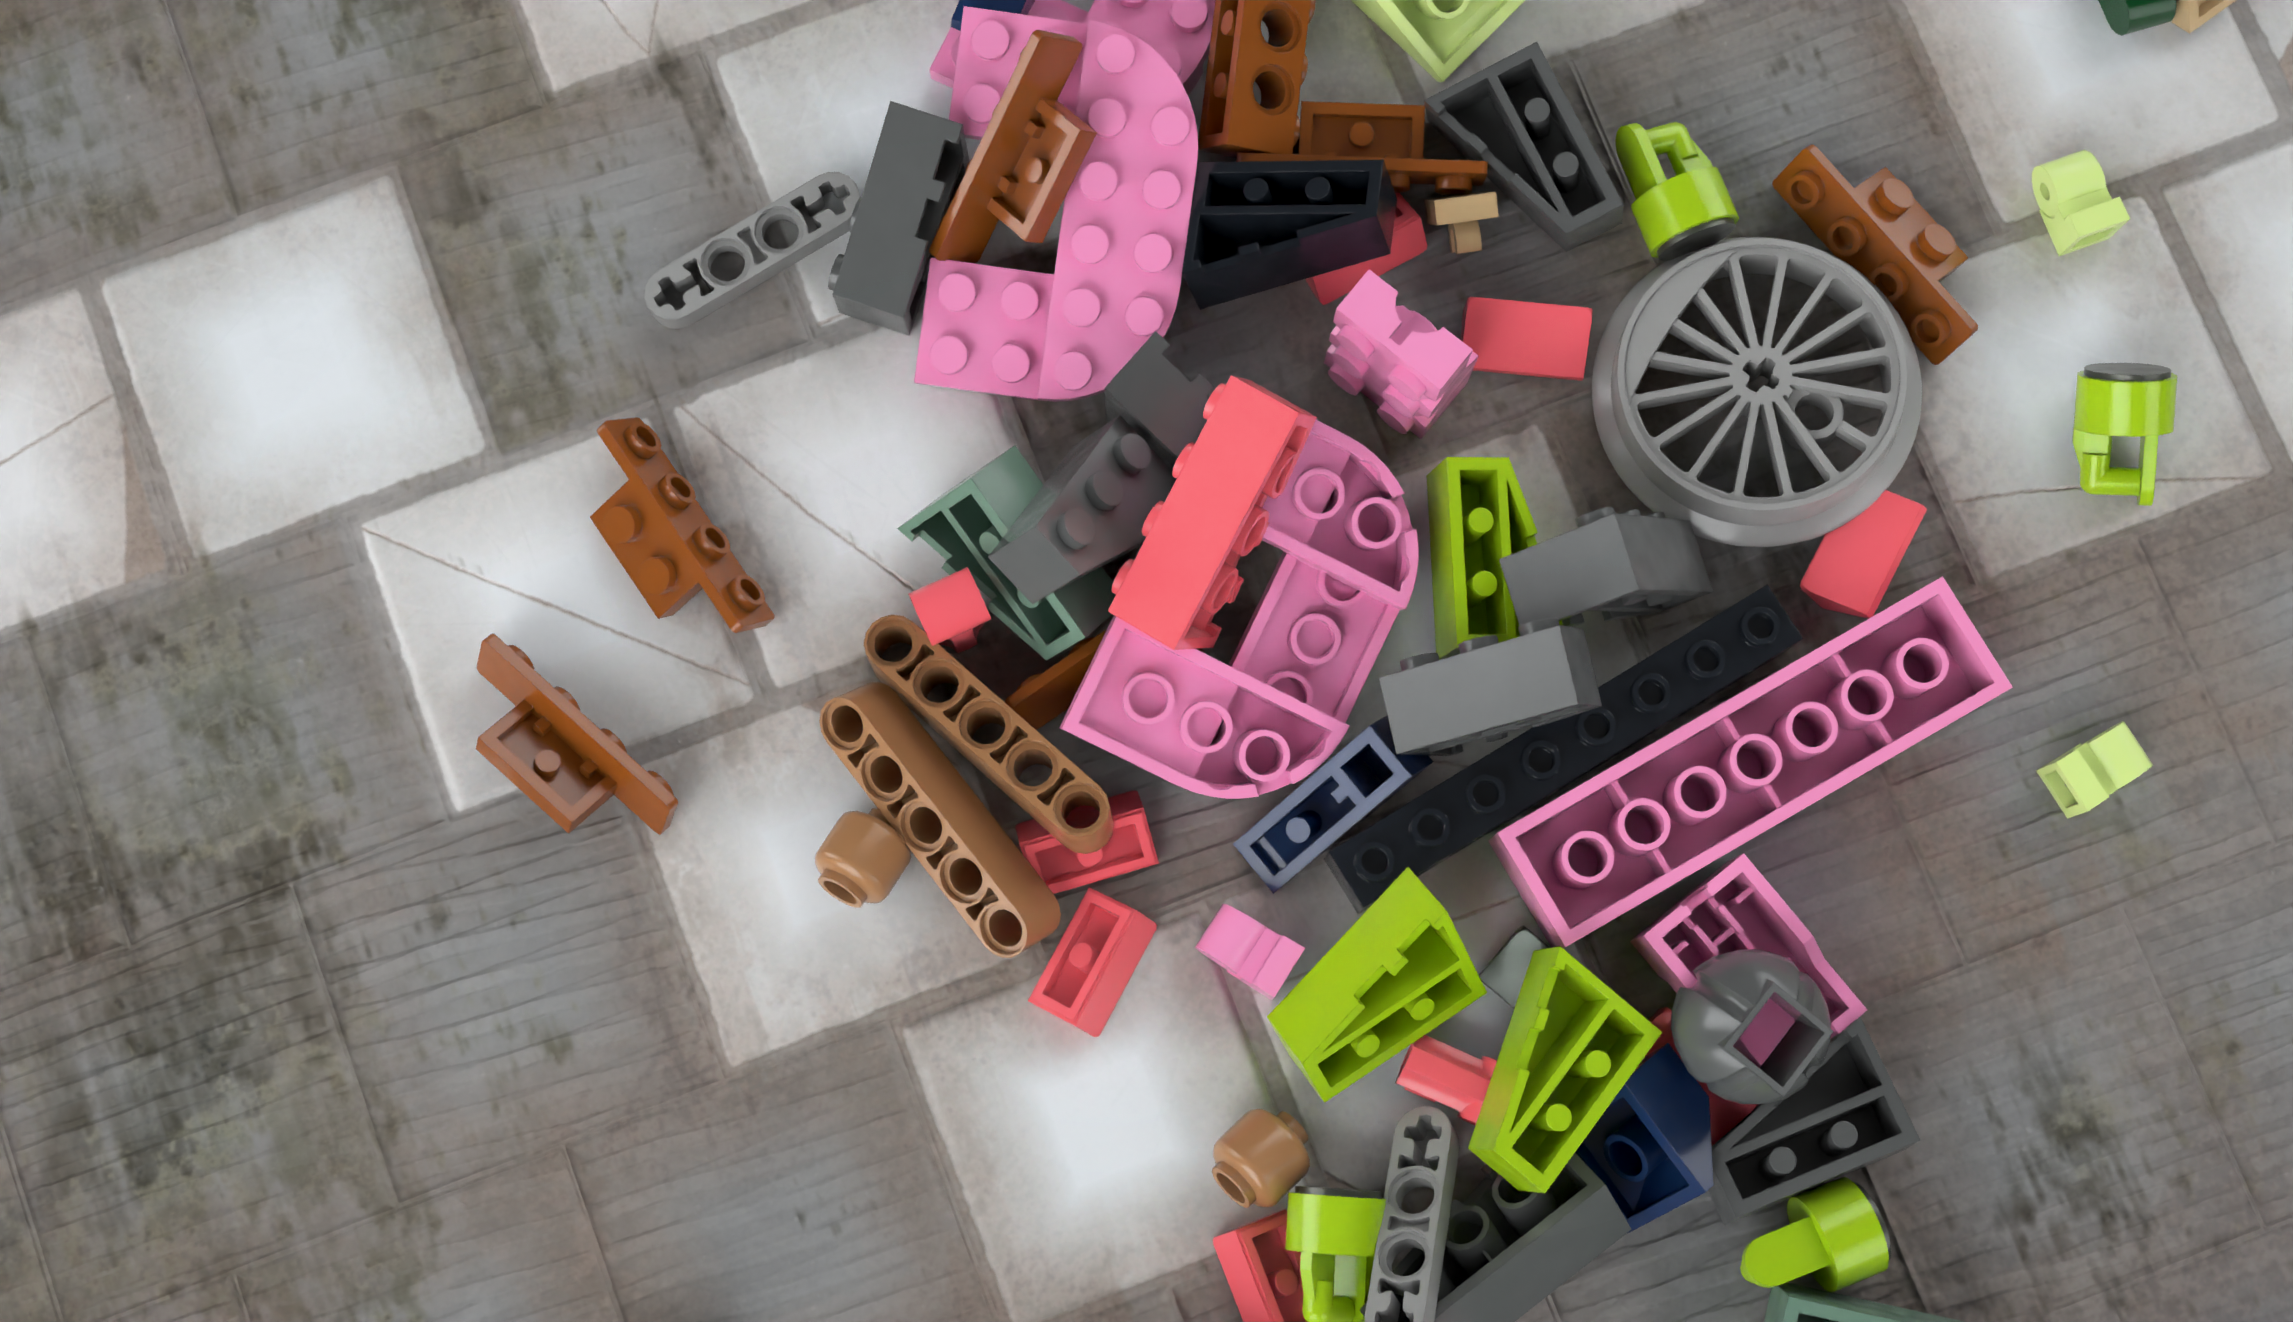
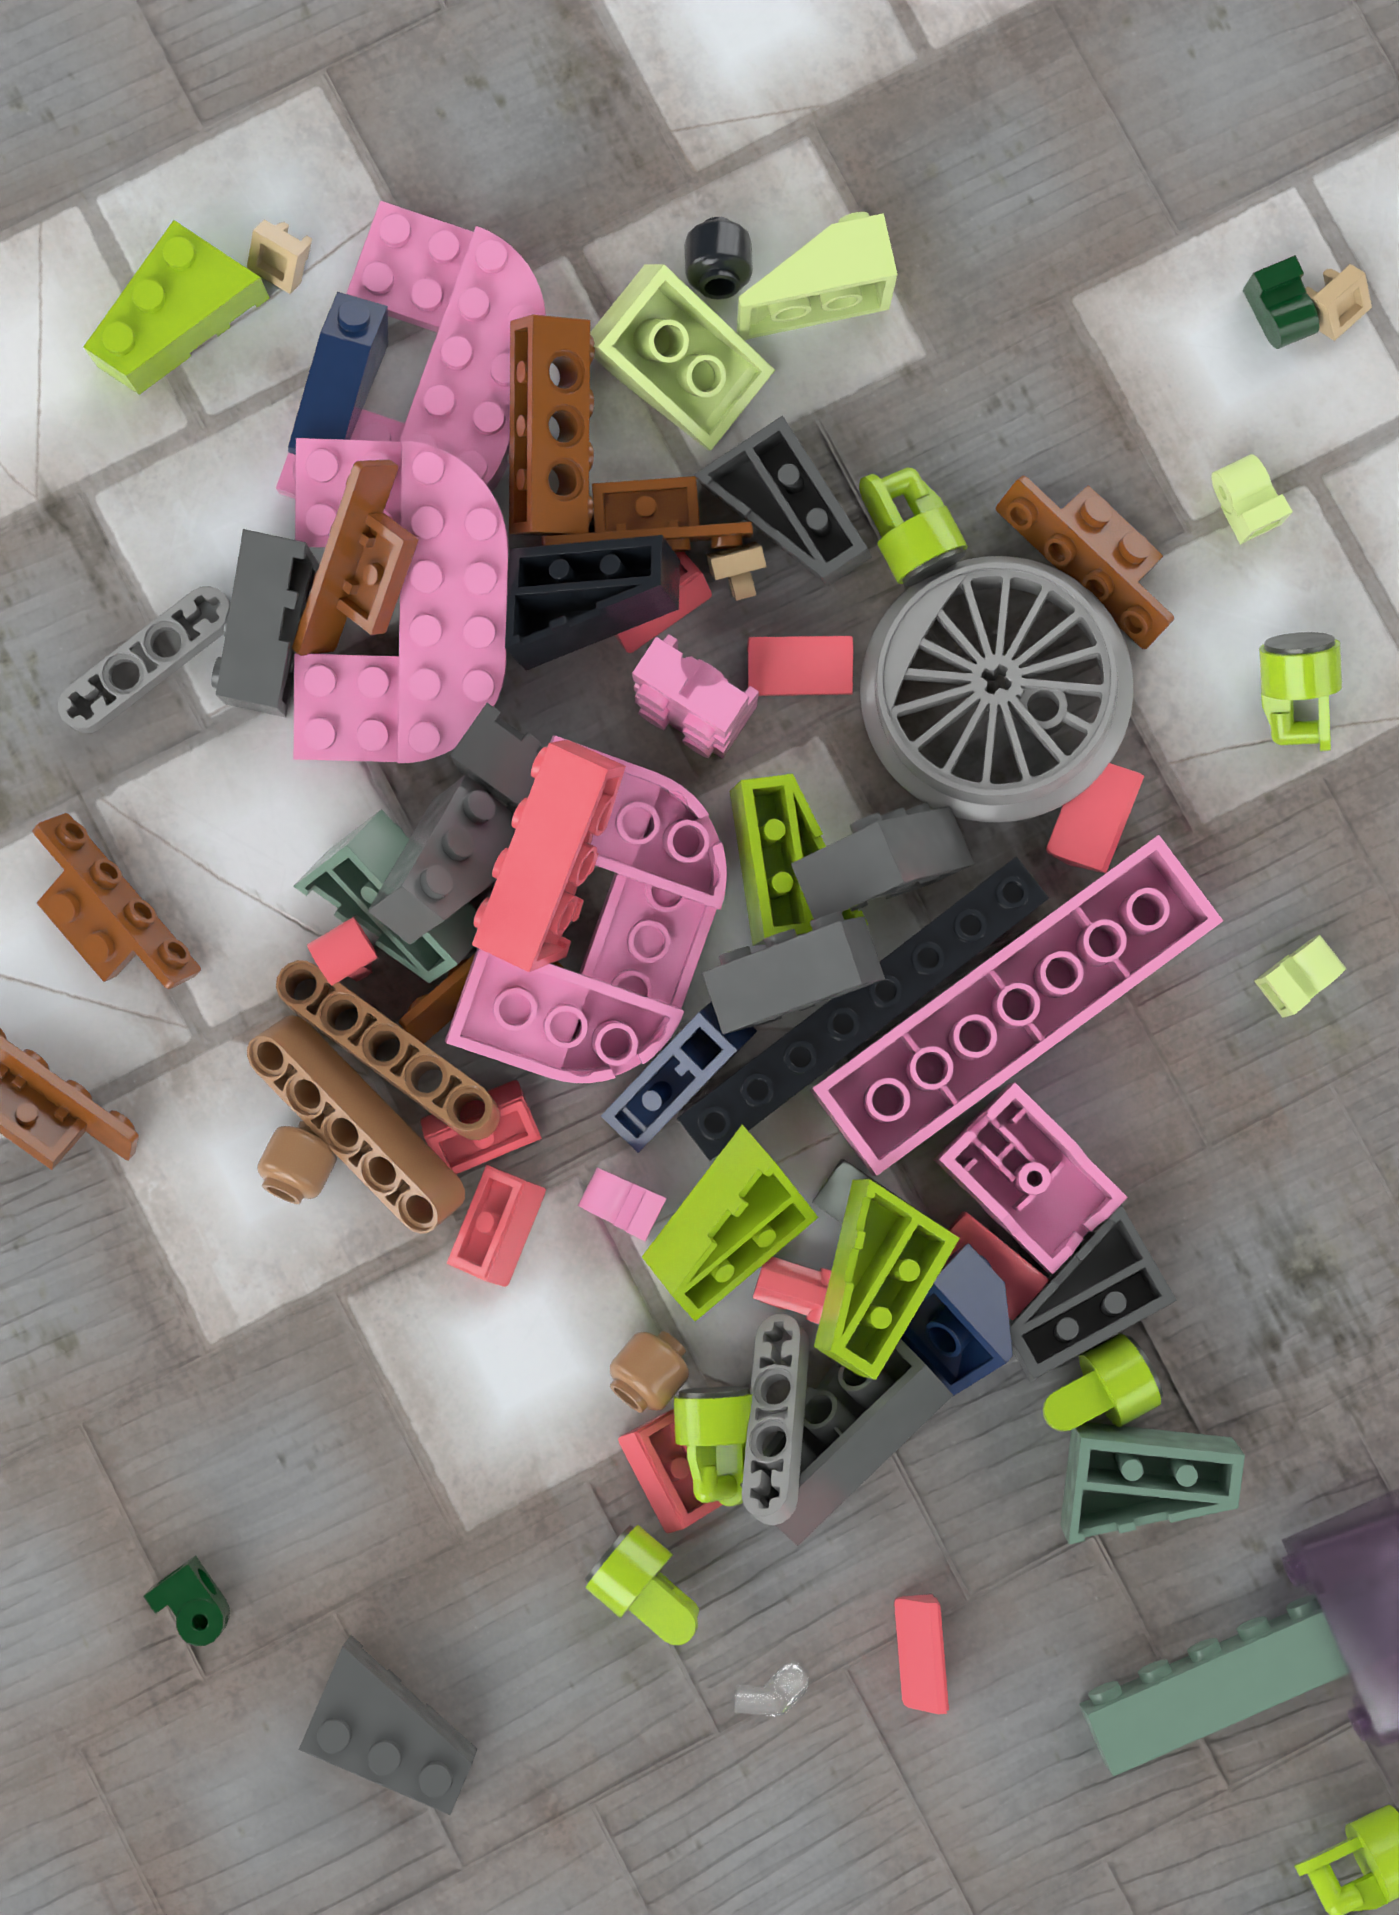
camera: 10 degrees left, 5 degrees up
dark grey piece [1671,949,1834,1104] -> none

